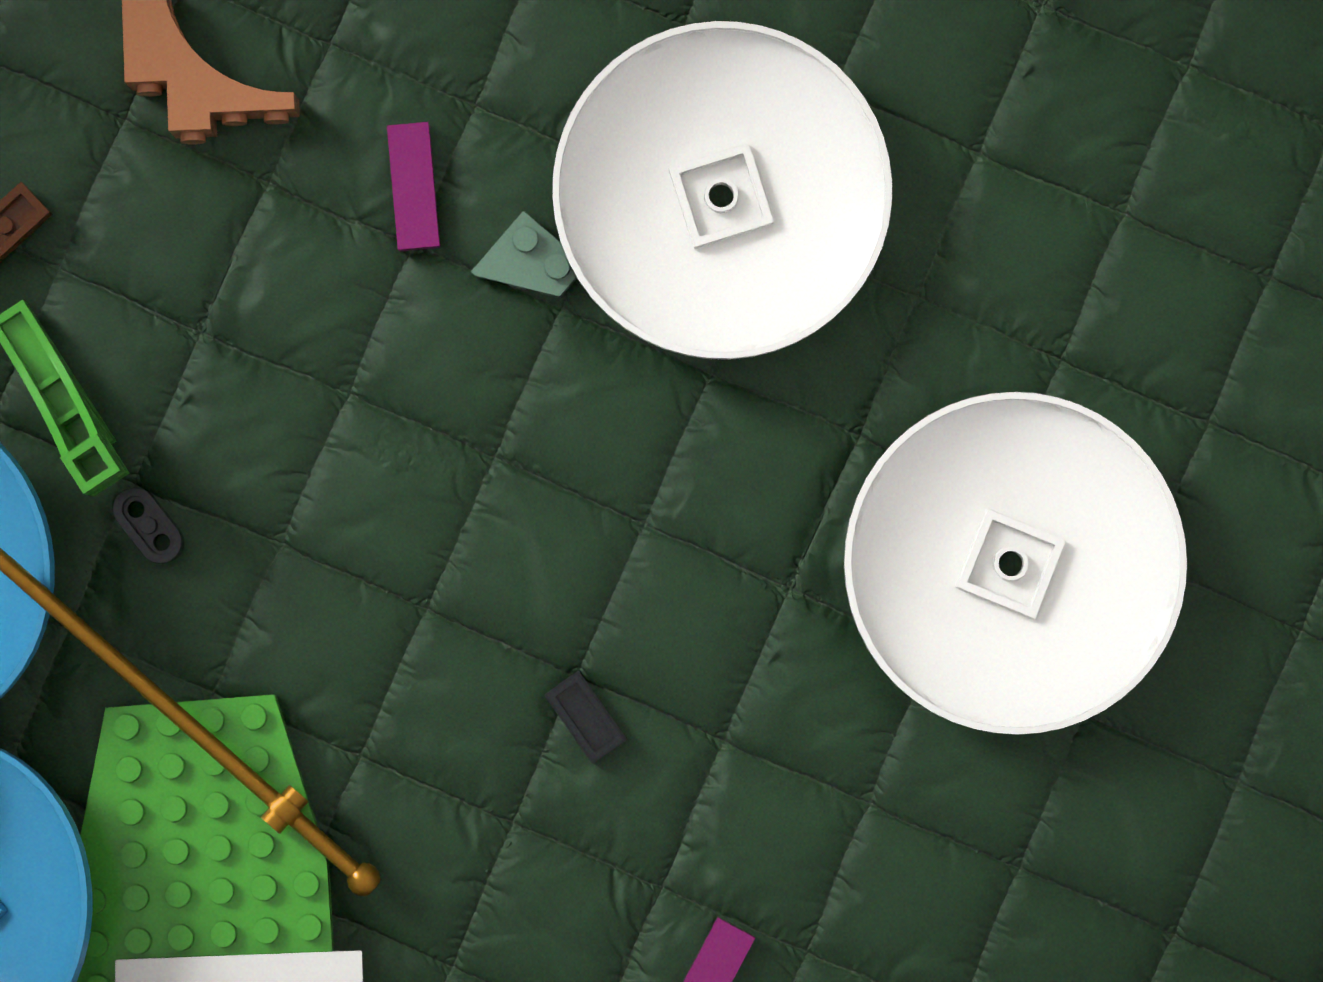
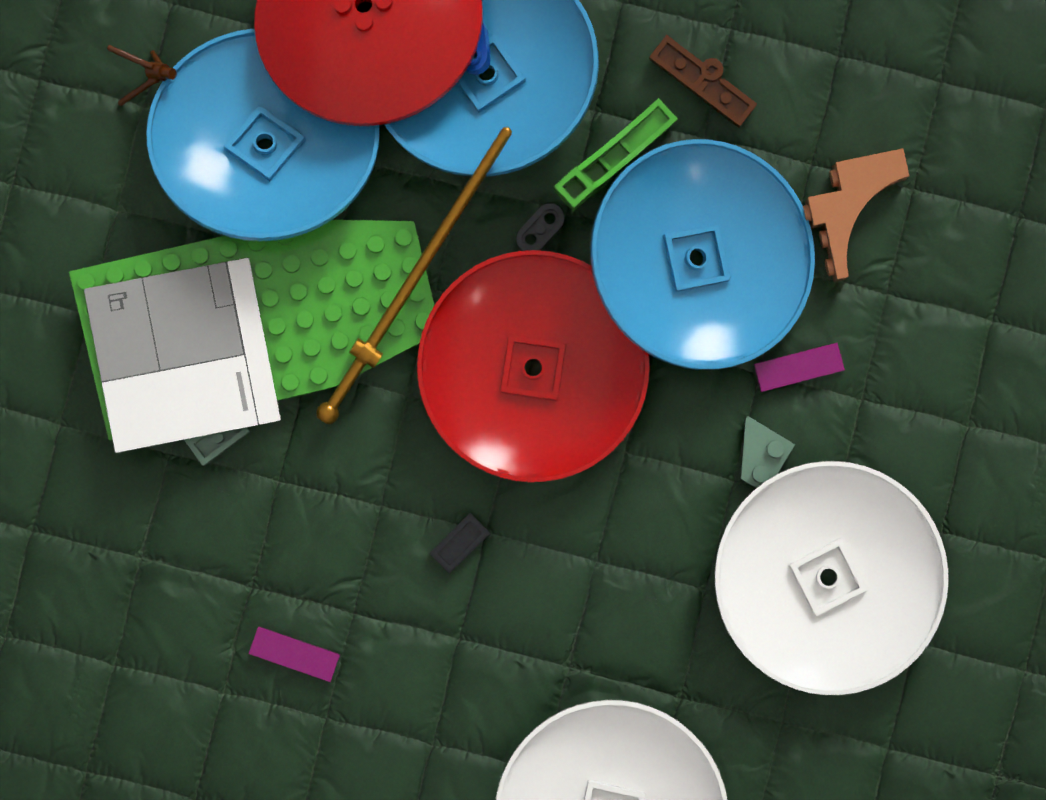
camera: 80 degrees right, 0 degrees up
none -> red dish [417,250,650,482]
none -> dark azure dish [590,139,815,370]

